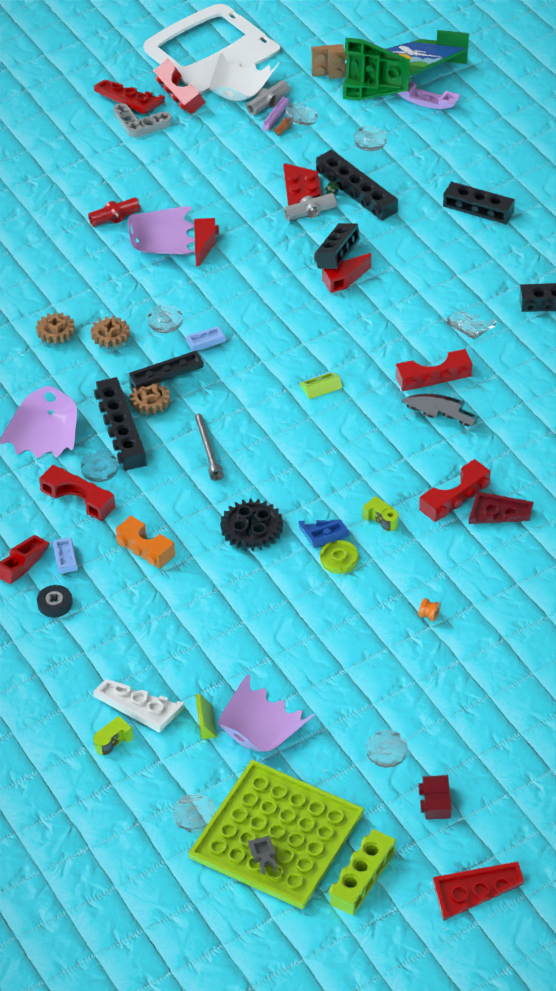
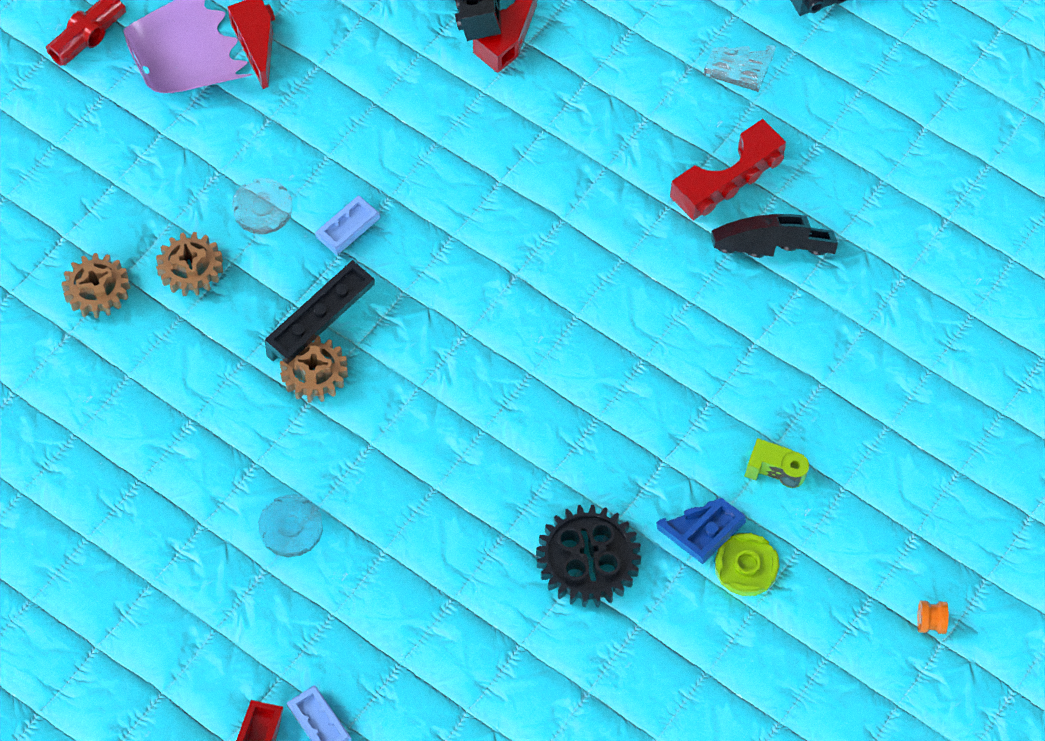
camera: 25 degrees left, 15 degrees up
lavender piece [0,386,77,458] -> none
red arch [39,465,115,521] -> none
black brick [94,377,147,471] -> none
orange arch [115,515,175,569] -> none
flat silver piece [195,414,224,481] -> none
lime slope [300,372,342,399] -> none
red arch [419,459,491,522] -> none
dark red wing [469,491,534,524] -> none

